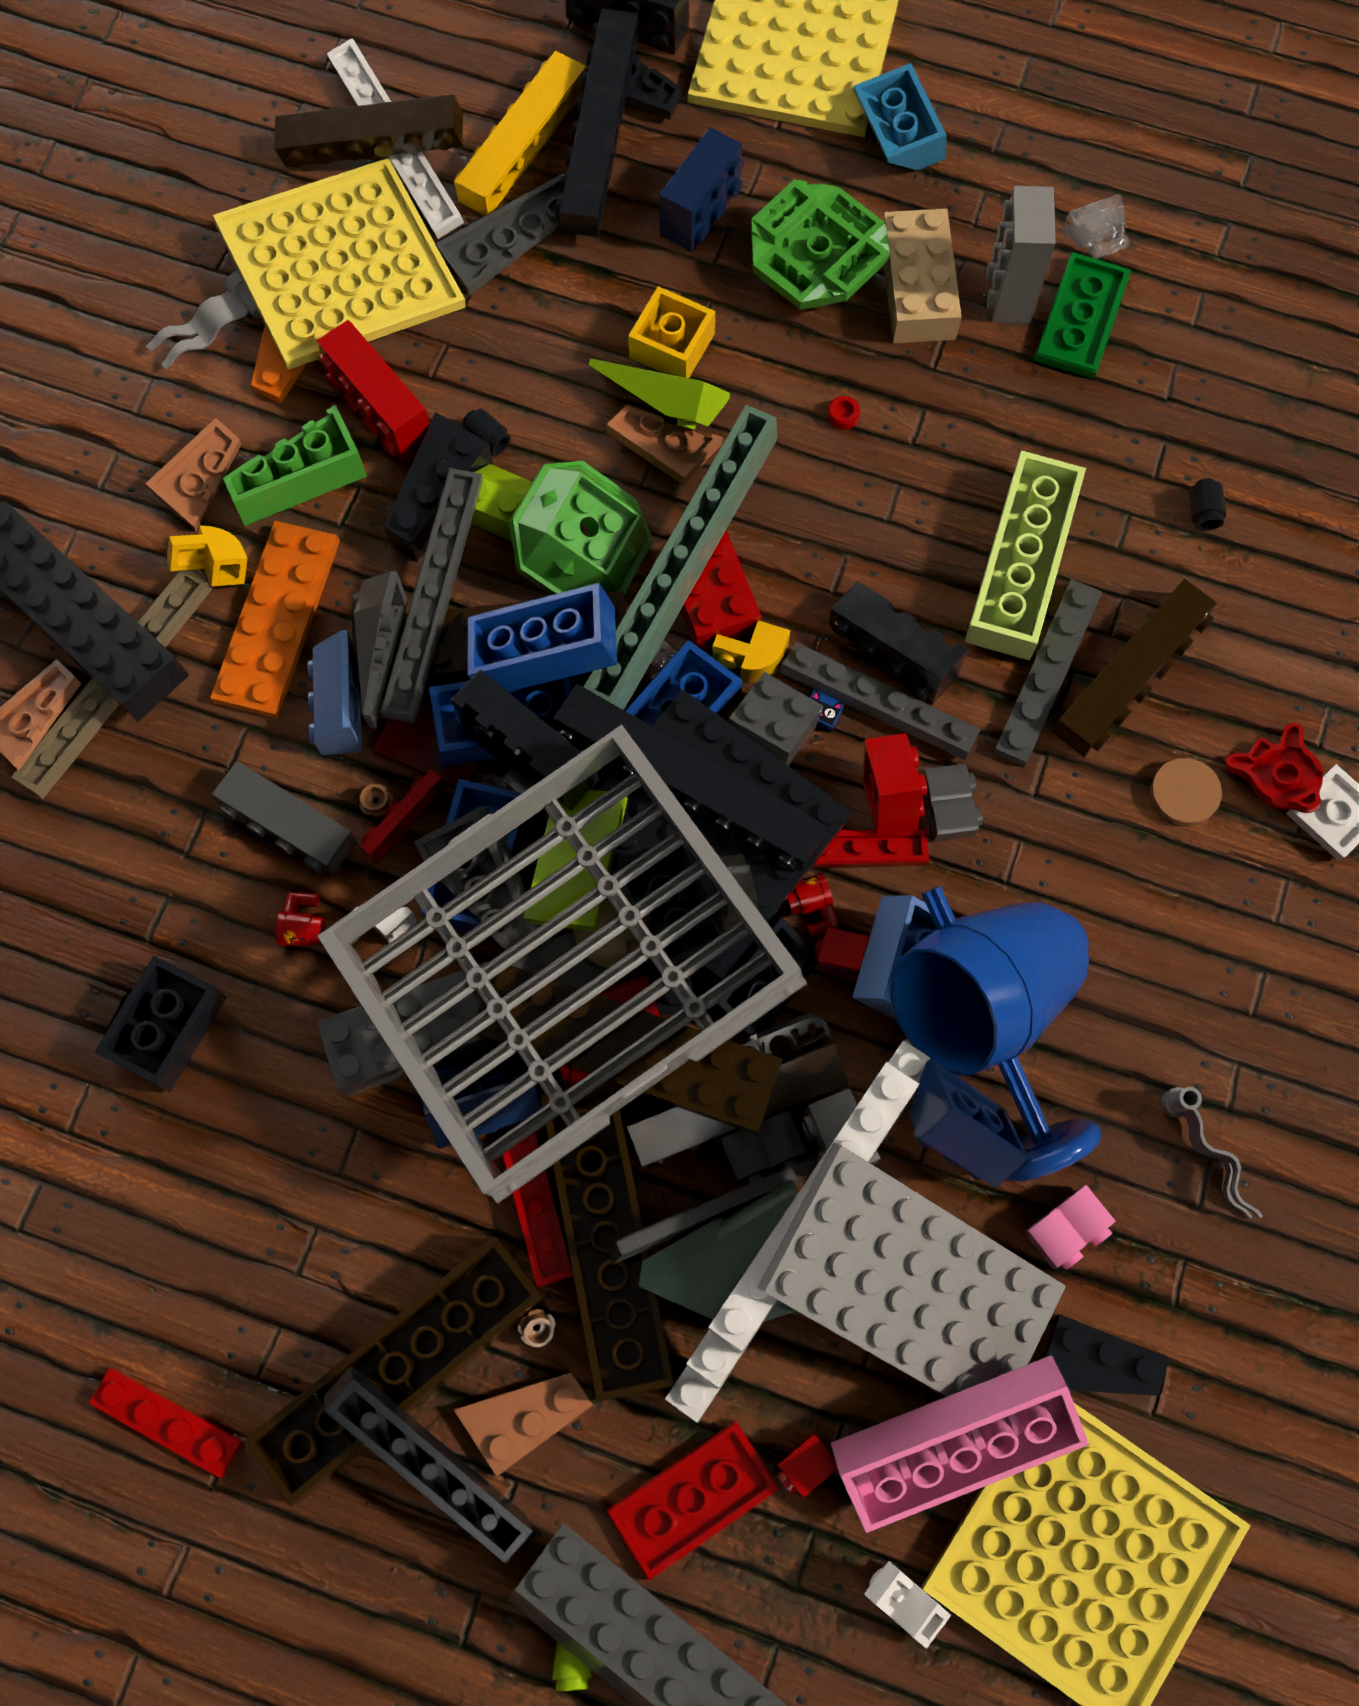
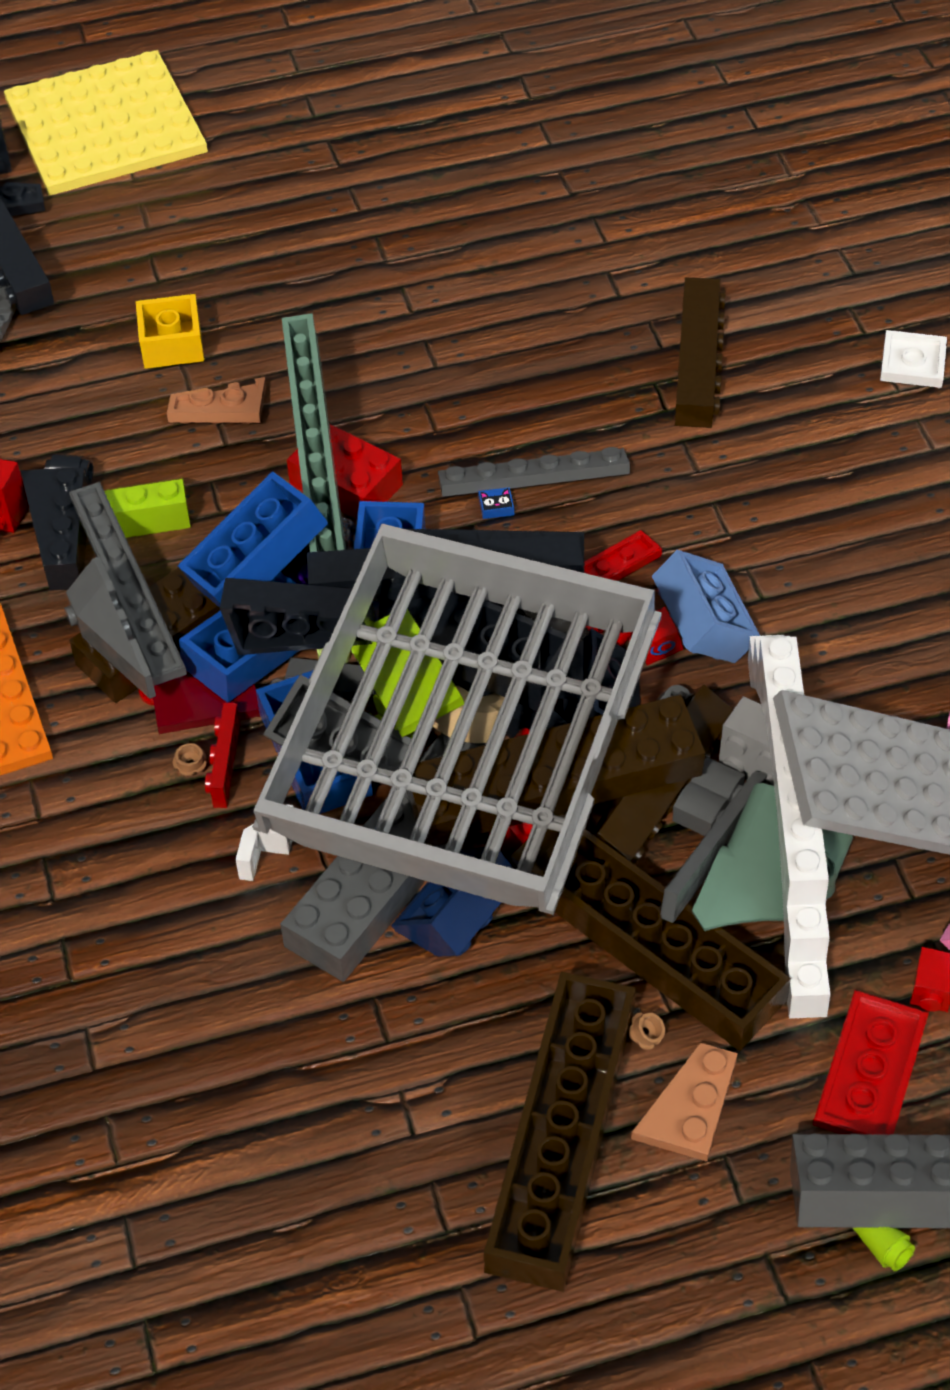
camera: 35 degrees left, 20 degrees down
red plate [89,1368,244,1478] -> none
black brick [95,955,227,1092] -> none
dark grey brick [212,761,357,875] -> none
red piece [276,892,326,947] -> none
medium blue slope [308,630,362,755] -> none
black brick [324,1365,532,1563] -> none
red plate [503,1132,574,1288] -> none
bright green piece [508,461,653,595] -> none
lime wedge [589,359,730,430] -> none
dark blue brick [659,127,744,252] -> none
yellow brick [712,620,790,683] -> none
dark grey brick [728,672,823,766] -> none
bright green piece [751,179,890,310] -> none
red tile [827,396,860,430] -> none
black wedge [829,581,968,705] -> none
dark azure slope [853,63,946,170] -> none
red brick [862,733,927,837] -> none
tan brick [883,208,962,343] -> none
blue piece [891,886,1102,1182] -> none
dark blue slope [909,1058,1029,1188] -> none
dark grey brick [922,763,983,842] -> none
yellowish green brick [964,450,1086,661] -> none
light grey brick [986,186,1055,324] -> none
dark grey plate [993,579,1102,767] -> none
green tile [1033,252,1131,379] -> none
clear piece [1062,194,1130,259] -> none
medium nougat tile [1150,758,1222,826] -> none
black brick [1189,478,1226,531] -> none
red tile [1224,723,1324,813] -> none

